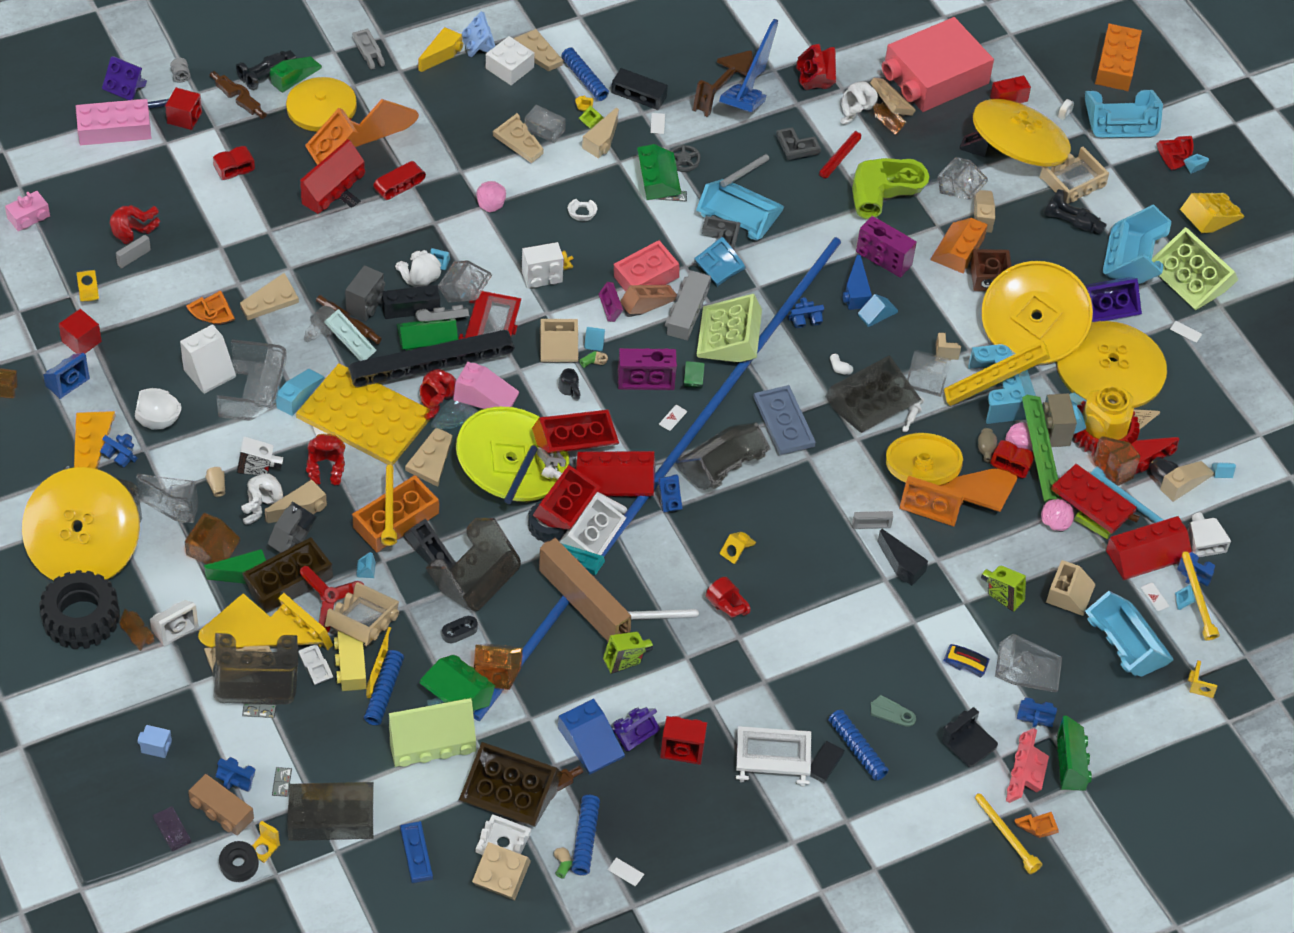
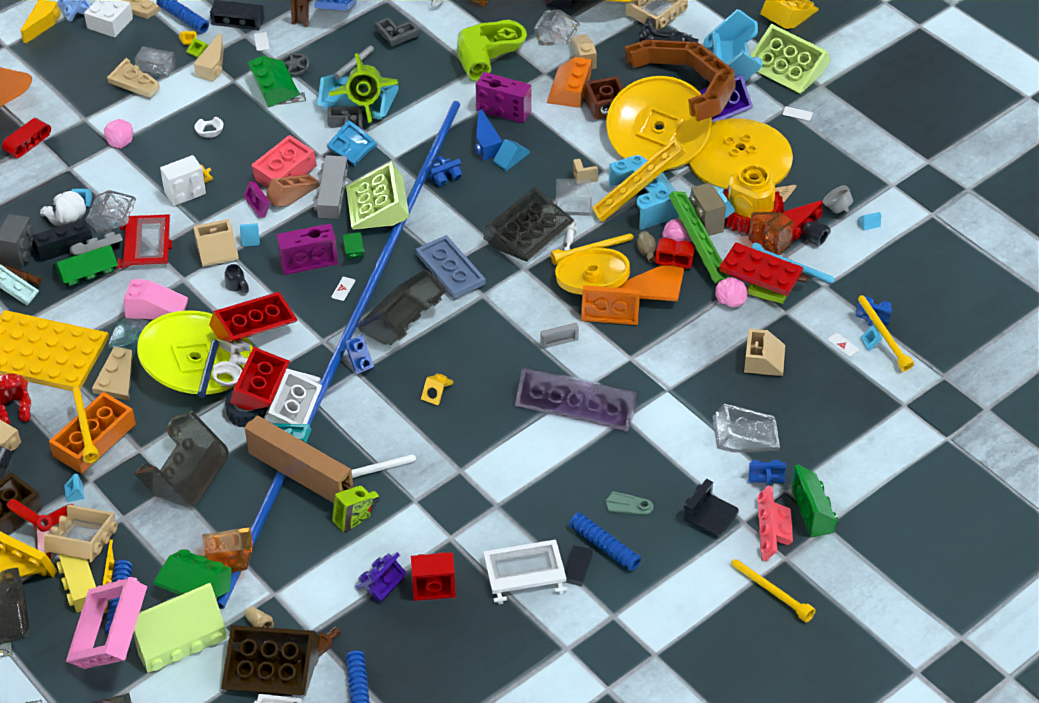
camera: 10 degrees left, 5 degrees down
white slope [298,644,333,685] -> none
black beam [348,330,515,387] -> none
black slope [404,518,459,578] -> none
red hair [419,369,456,420] -> none
black beam [442,615,478,644] -> none
blue slope [558,698,625,775] -> none
red slope [576,451,656,496] -> none
arm [579,351,608,367] -> none
red piece [705,577,751,617] -> none
red axle [819,131,862,179] -> none
white arm [830,354,853,375] -> none
black slope [877,529,928,586] -> none
slope [943,644,990,678] -> none
lime torso [981,565,1026,612] -> none
orange slope [1015,811,1059,838] -> none
medium azure windscreen [1085,591,1173,677] -> none
red slope [1106,516,1192,580] -> none
tan slope [1160,461,1214,502] -> none
white torso [1187,513,1231,557] -> none
yellow bracket [1188,660,1217,698] -> none
none -> bright pink window [66,577,147,669]
none -> white piece [213,361,242,387]
none -> tan cone [245,606,274,628]
none -> lime brick [329,53,398,123]
none -> clear purple slope [515,367,639,431]
none -> yellow piece [550,234,634,265]
none -> dark orange piece [625,40,736,122]
none -> light grey piece [823,185,853,214]

